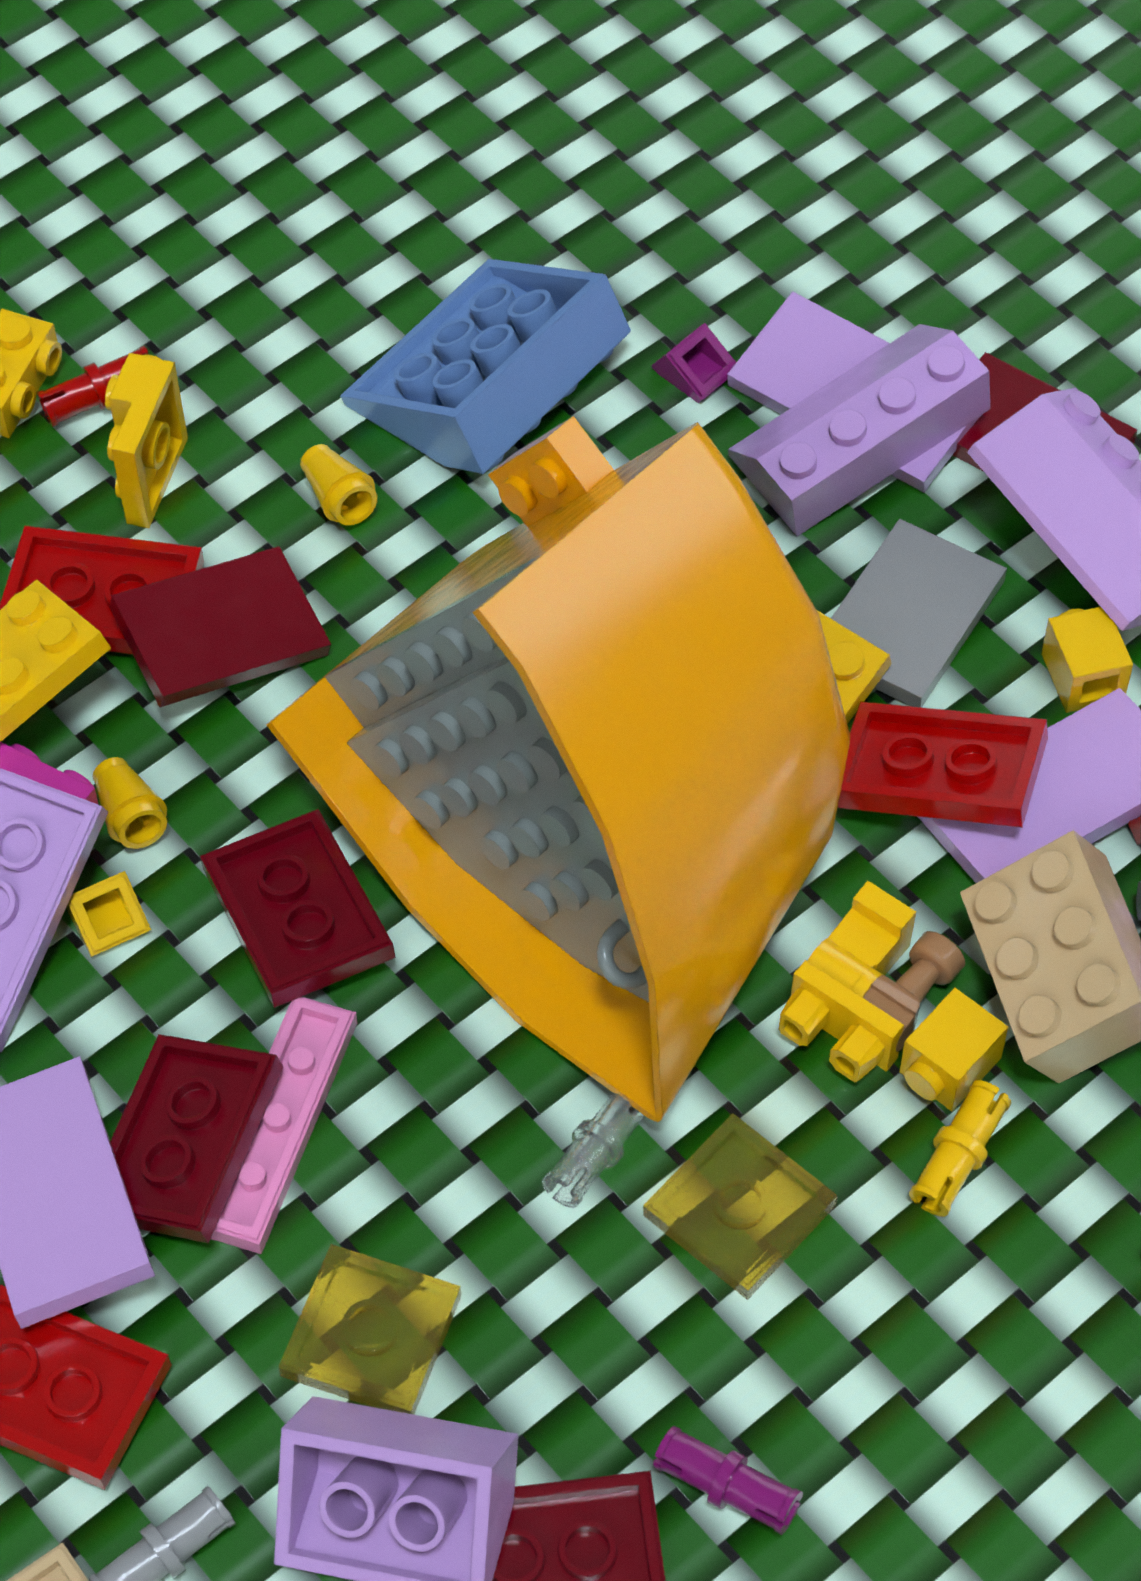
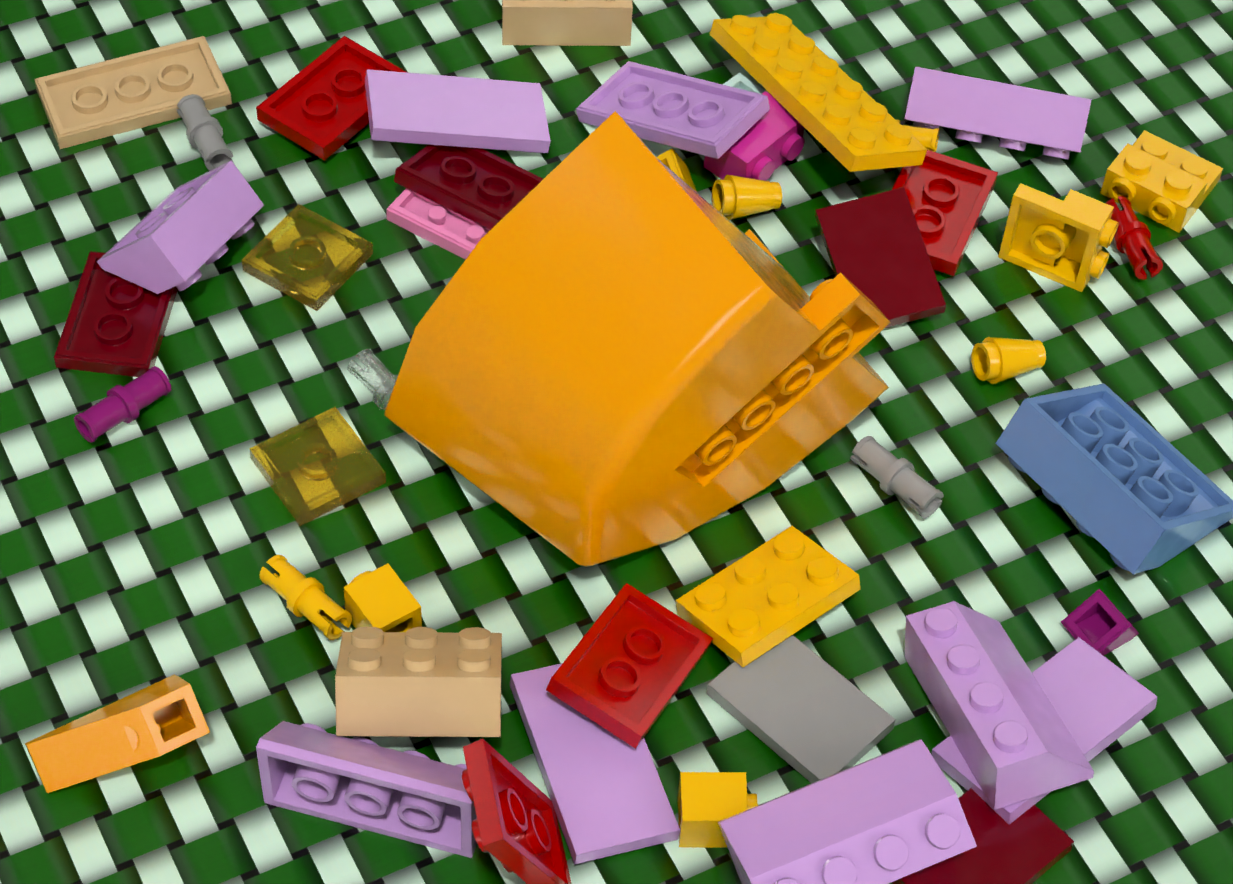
camera: 100 degrees right, 5 degrees down
yellow hips [779,881,965,1082] -> none

